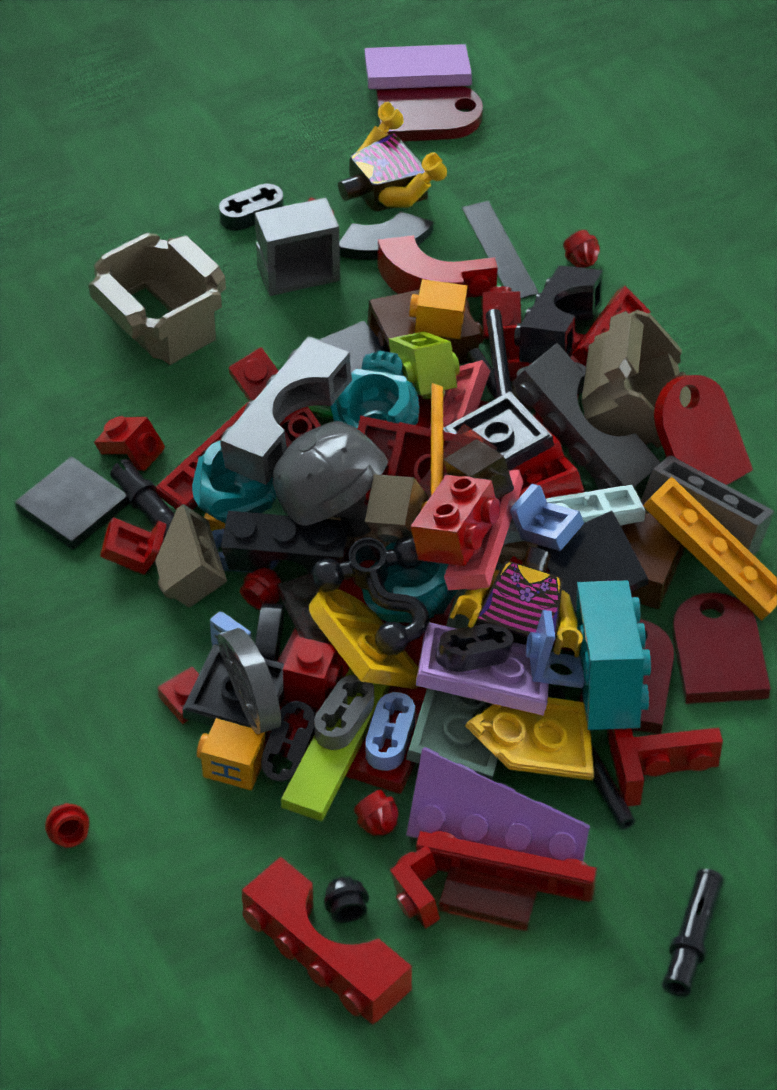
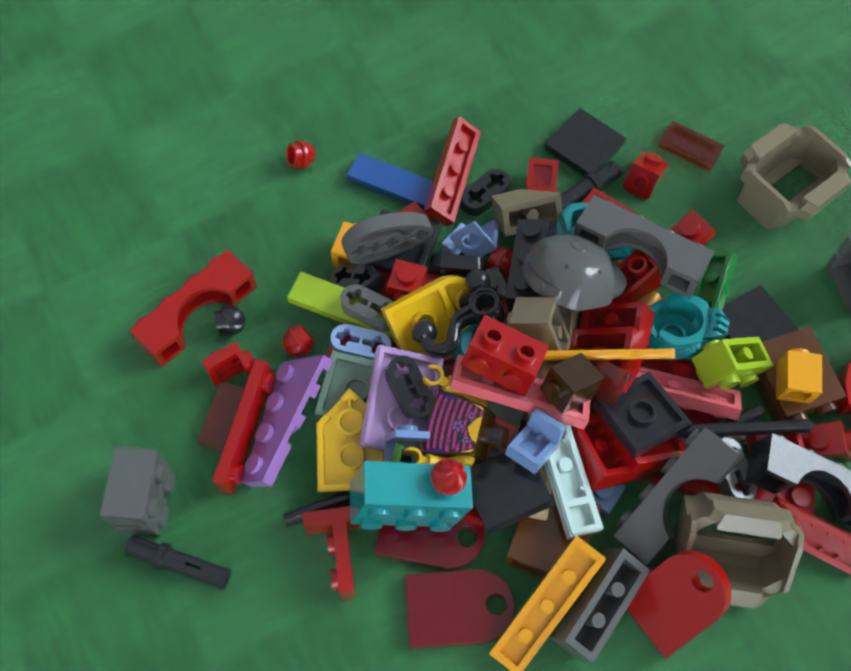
camera: 90 degrees right, 15 degrees up
none -> dark grey piece [99,446,176,537]
none -> blue tile [347,153,433,211]
none -> bright green piece [387,440,405,463]
none -> plate [423,116,481,227]
none -> red plate [430,458,467,495]
none -> medium blue bracket [450,220,499,257]
none -> black beam [461,169,510,216]
none -> clear red tile [658,121,725,172]

